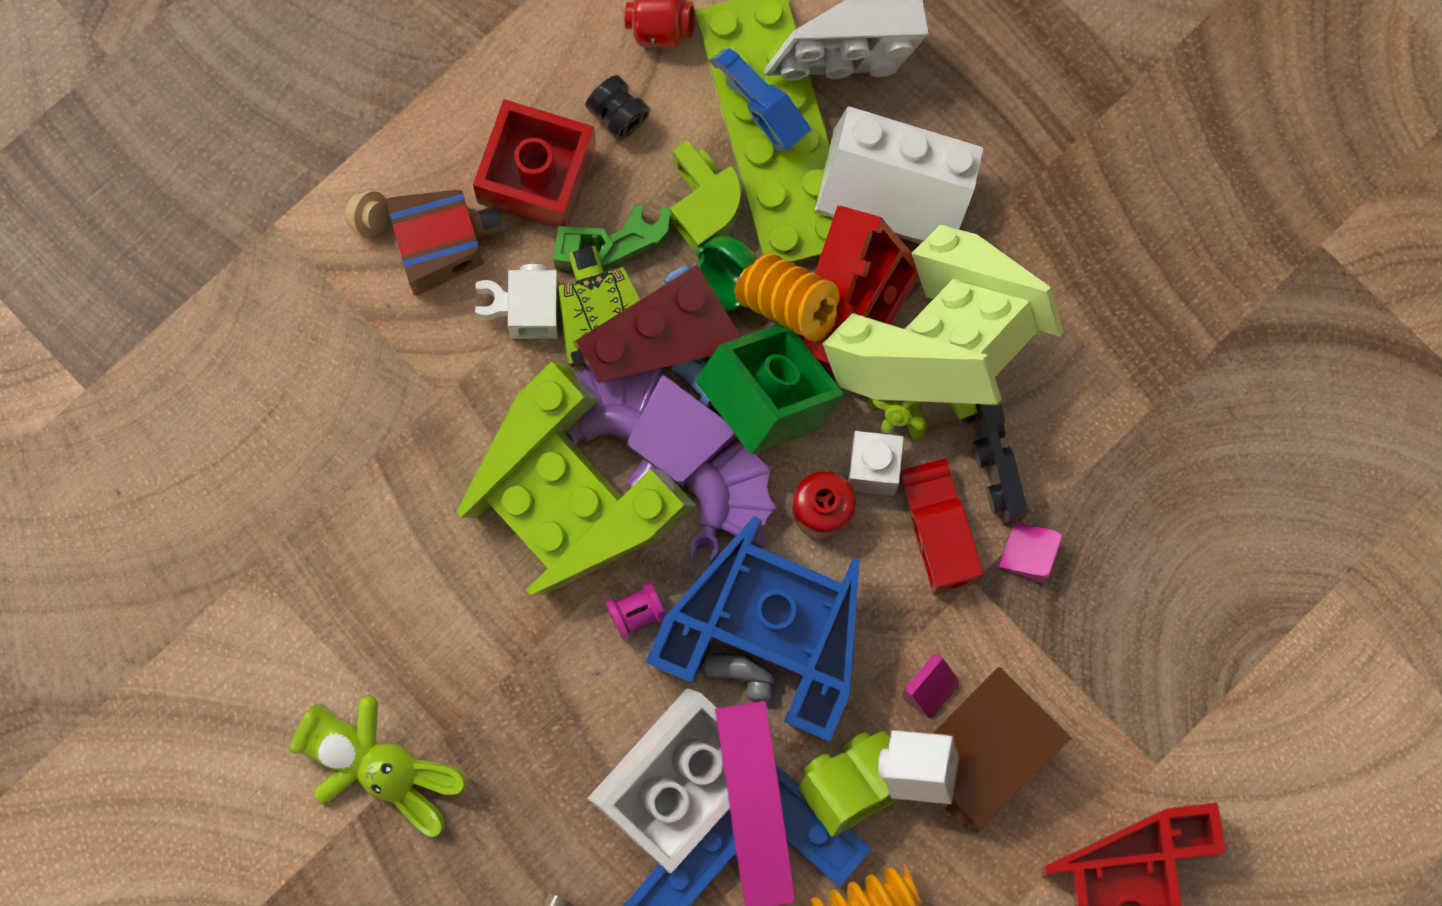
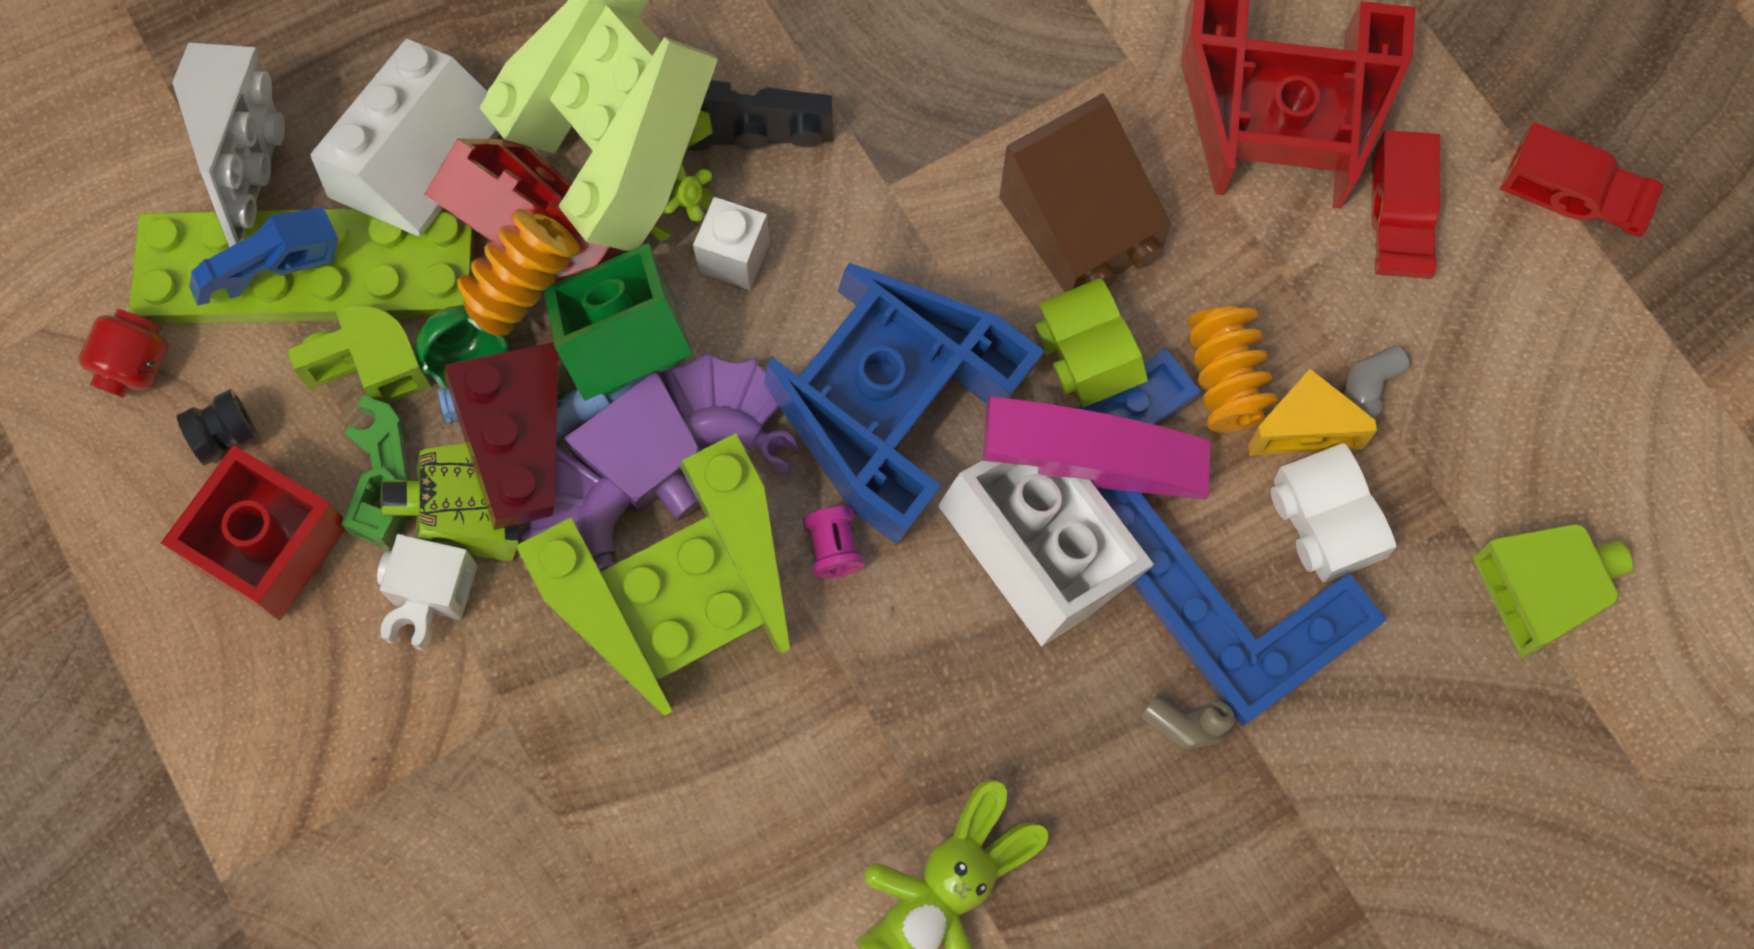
camera: 75 degrees left, 5 degrees down
tan plate [345,190,389,238] -> none
torso [385,190,504,296] -> none
light grey arm [705,654,776,702] -> none
red head [792,471,856,539] -> none
white brick [878,731,959,804] -> none
red piece [899,458,984,595] -> none
dark pink slope [902,653,959,719] -> none
dark pink slope [998,522,1063,584] -> none

